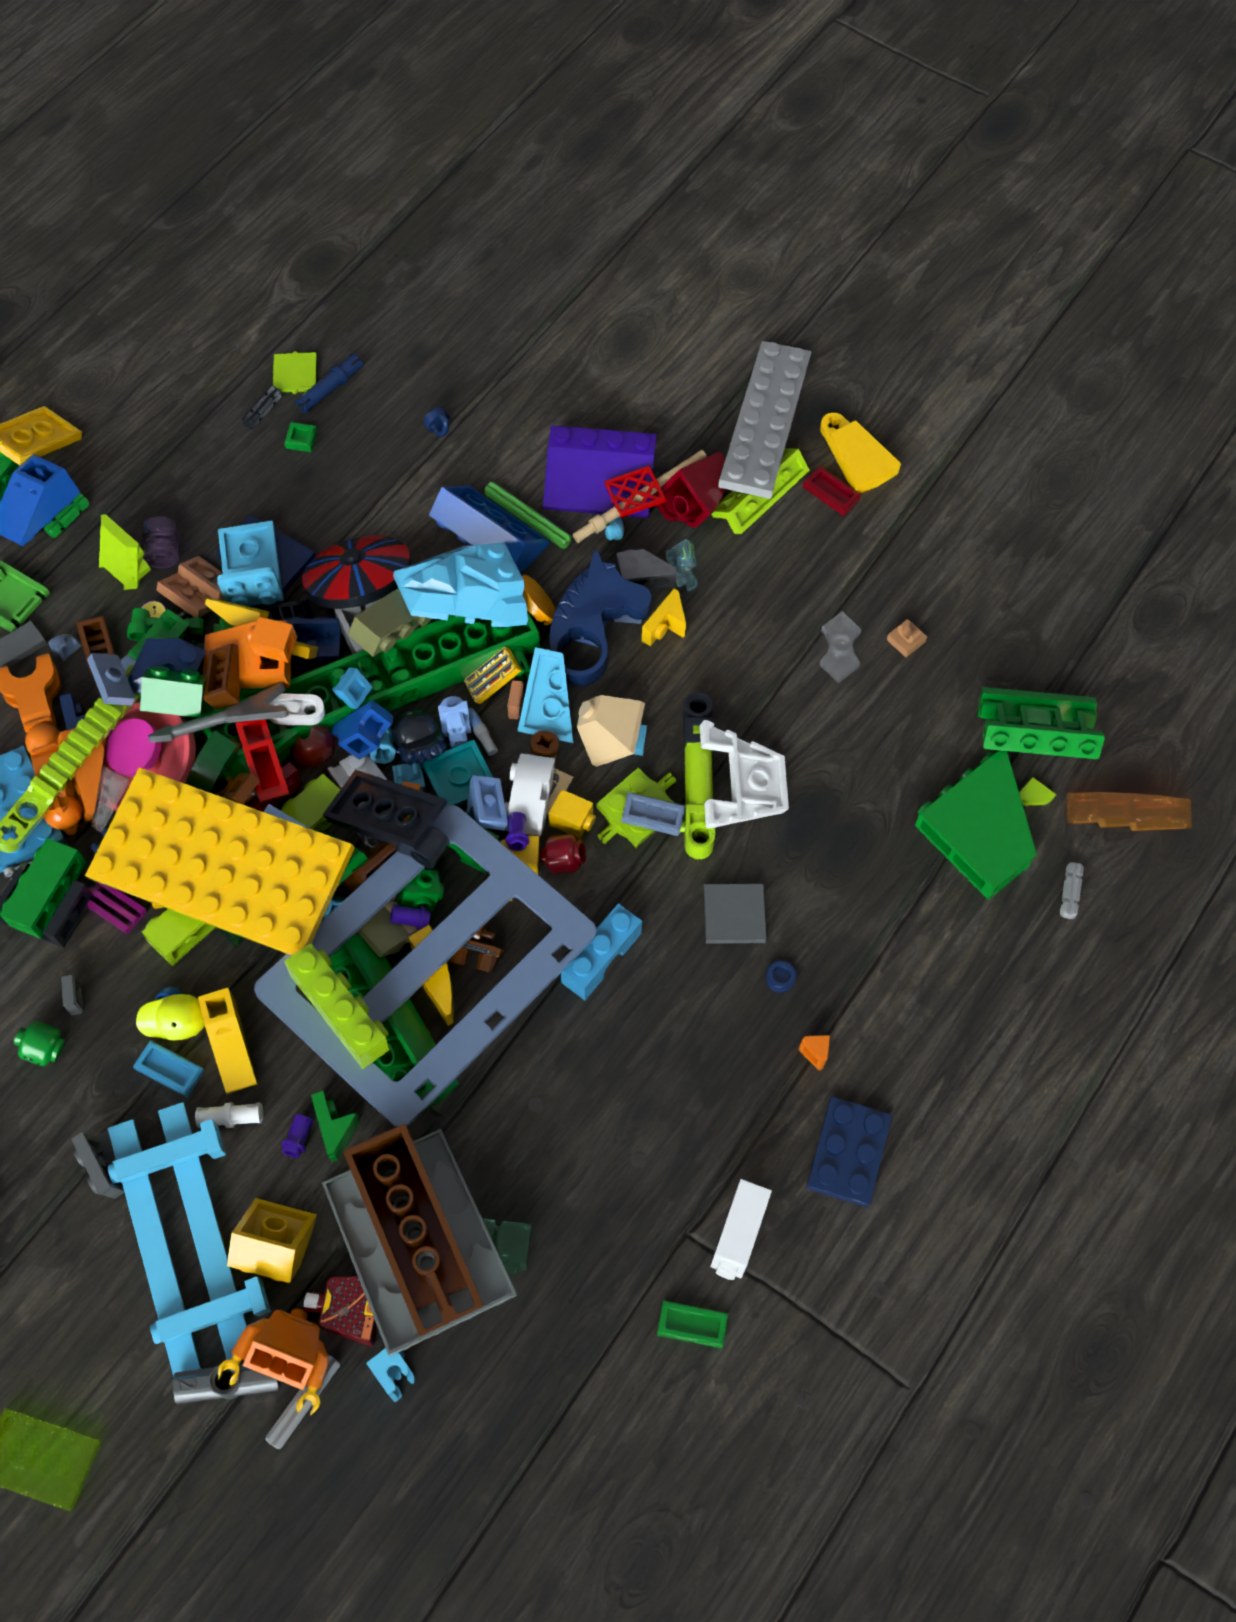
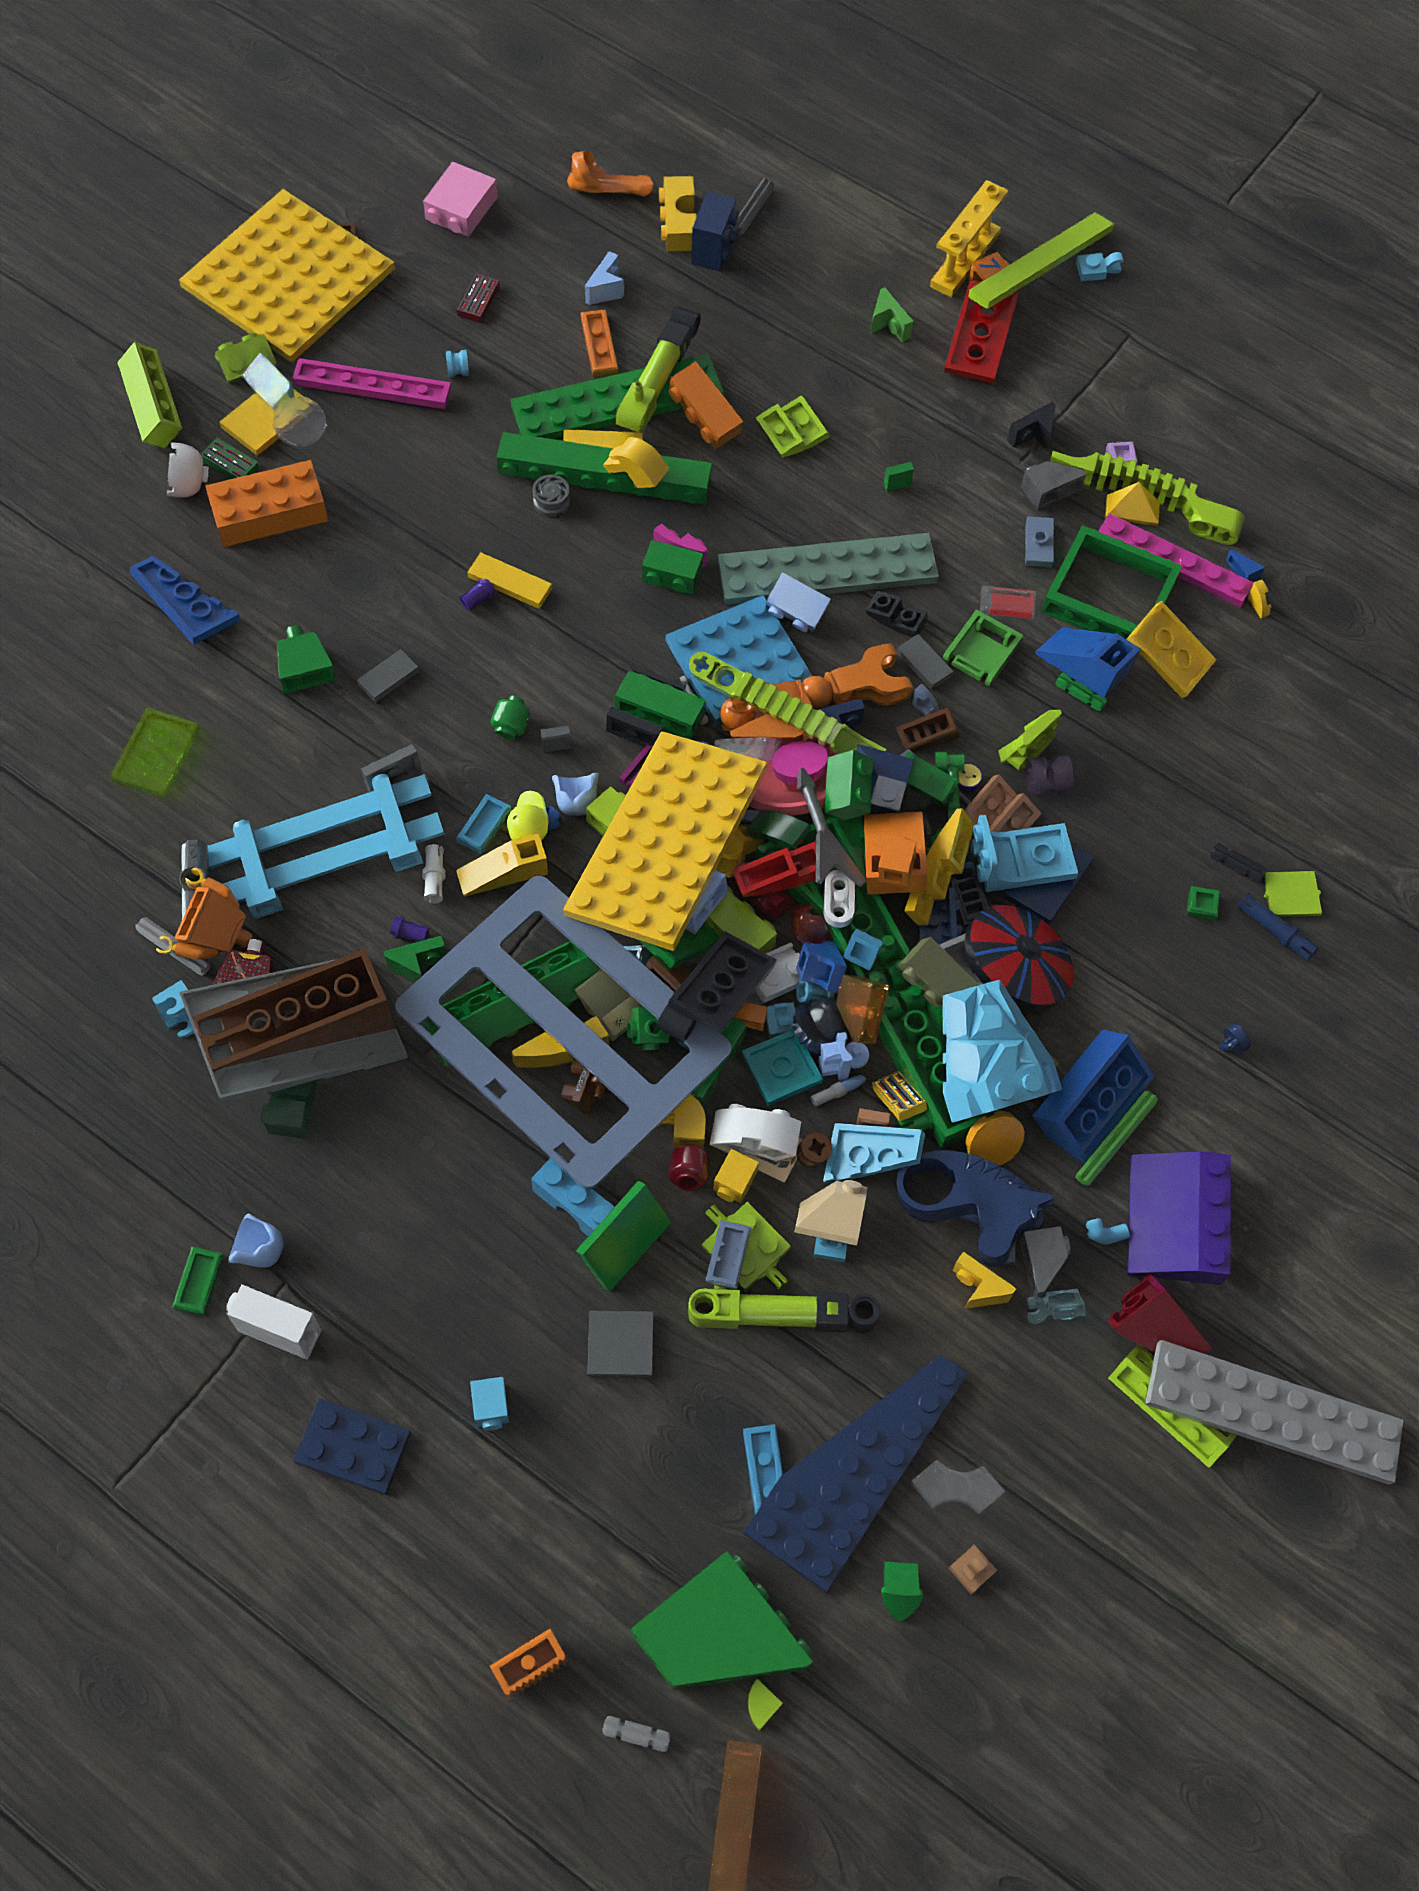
camera: 90 degrees right, 0 degrees up
sand blue plate [87,653,135,706] -> none
reddish brown slope [203,643,240,710] -> none
reddish brown plate [215,773,260,805] -> none
yellow slope [227,1198,317,1283] -> none
lime brick [284,943,389,1069] -> none
dark purple pin [390,904,430,930] -> none
light blue slope [466,775,508,831] -> none
dark purple pin [505,812,529,851] -> none
tan bar [572,450,707,543] -> none
red window [604,466,666,518] -> none
white wing [700,720,789,828] -> none
dark blue tile [765,960,797,993] -> none
orange slope [799,1035,830,1071] -> none
dark red tile [803,466,861,516] -> none
yellow piece [820,413,901,493] -> none
green fence [977,687,1105,759] -> none
none -> light blue hair [228,1214,284,1268]
none -> medium azure brick [470,1377,509,1431]
none -> orange brick [490,1629,567,1700]
none -> light blue hair [552,773,599,816]
none -> green tile [576,1181,671,1292]
none -> dark blue wing [743,1355,967,1593]
none -> dark azure tile [743,1424,783,1514]
none -> clear orange slope [836,975,889,1044]
none -> green tile [882,1561,923,1622]

